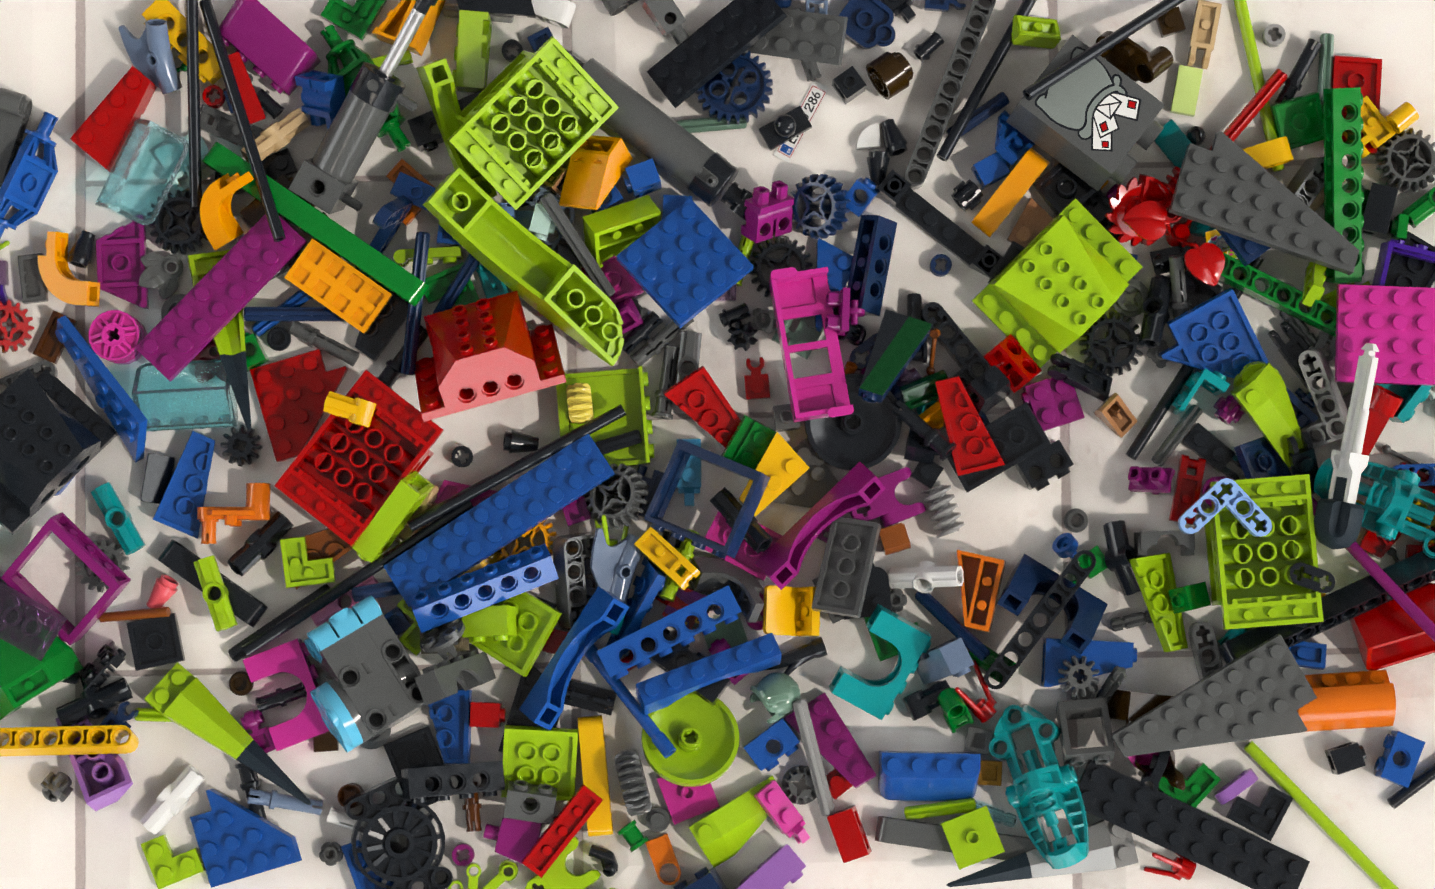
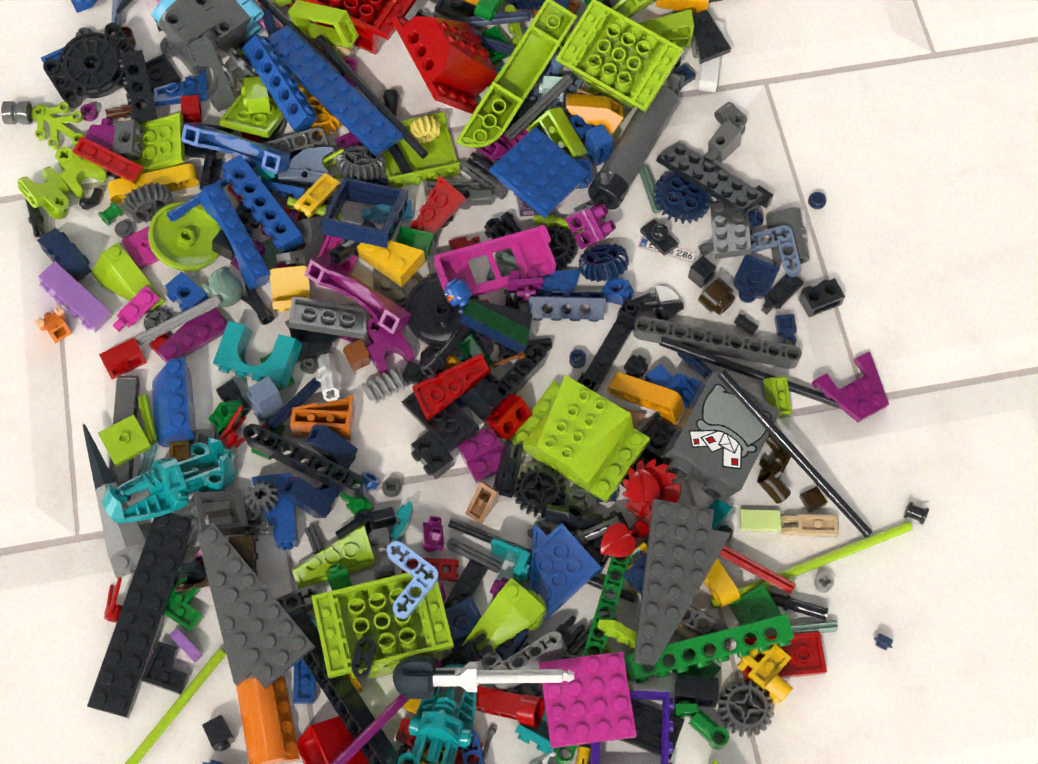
camera: 80 degrees right, 20 degrees down
black bush [451,446,473,467] -> none
orange piece [645,834,681,885] -> none
none -> teal slope [390,501,413,542]
none -> blue head [444,277,472,307]

